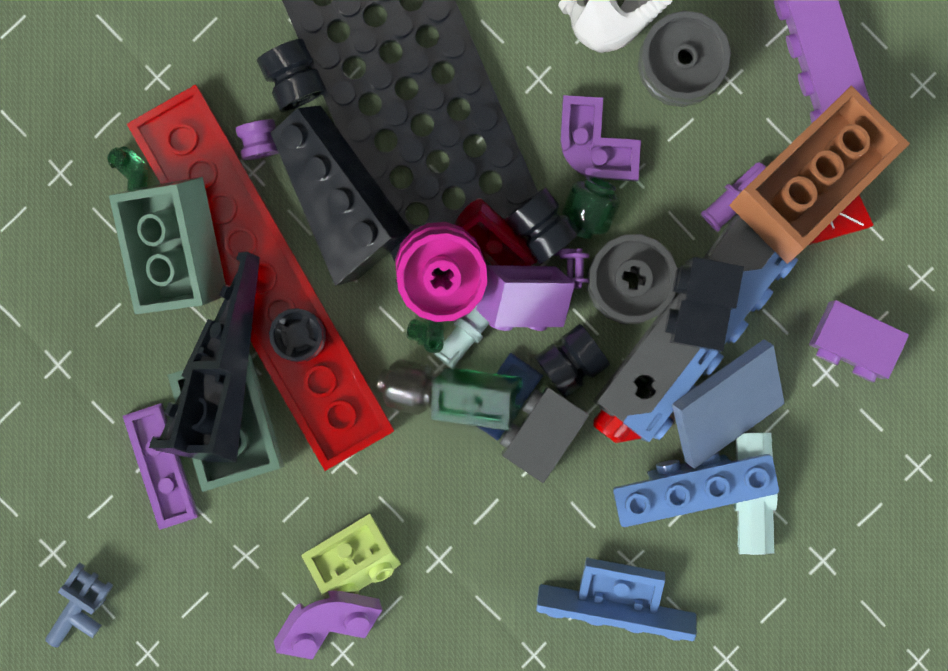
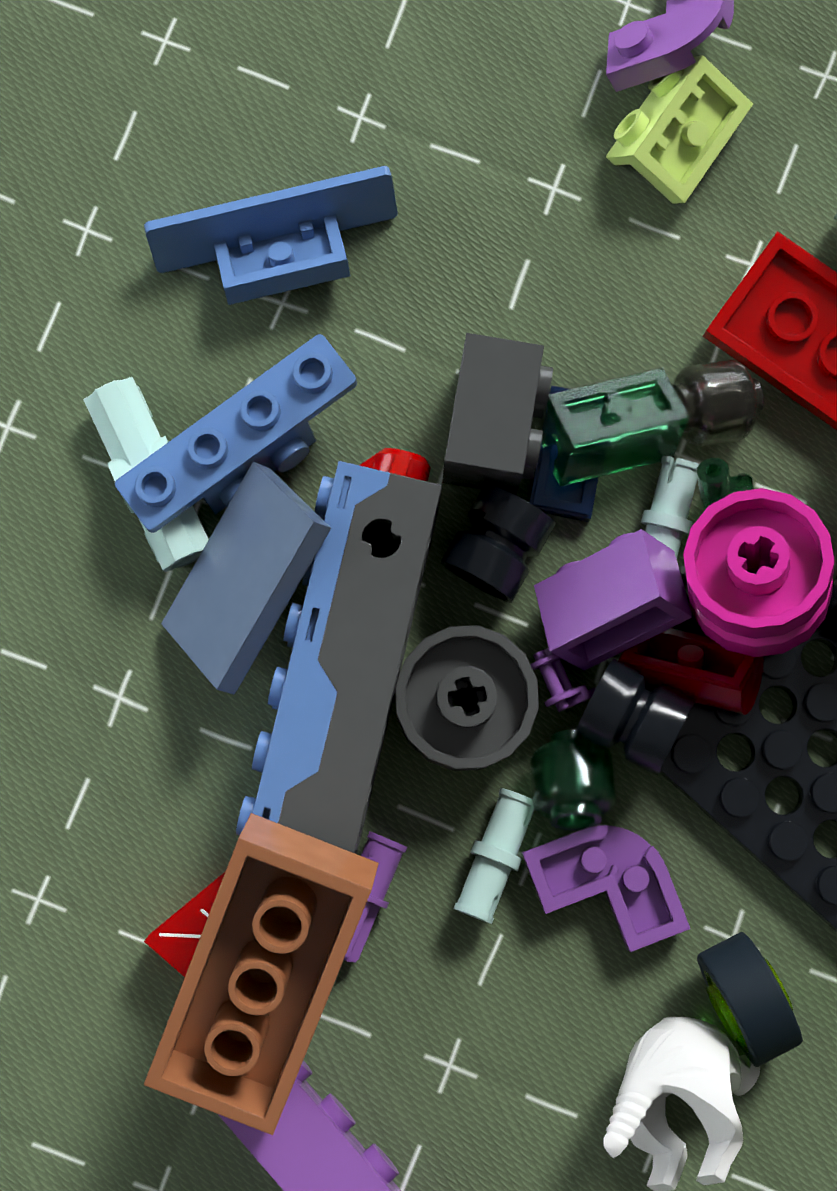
camera: 155 degrees right, 5 degrees down
dark grey wheel [637,11,731,107] -> none
black brick [665,257,744,352] -> none
medium lavender brick [809,300,909,383] -> none
none -> light aqua pin [453,788,539,924]
none -> black wheel [697,932,803,1067]

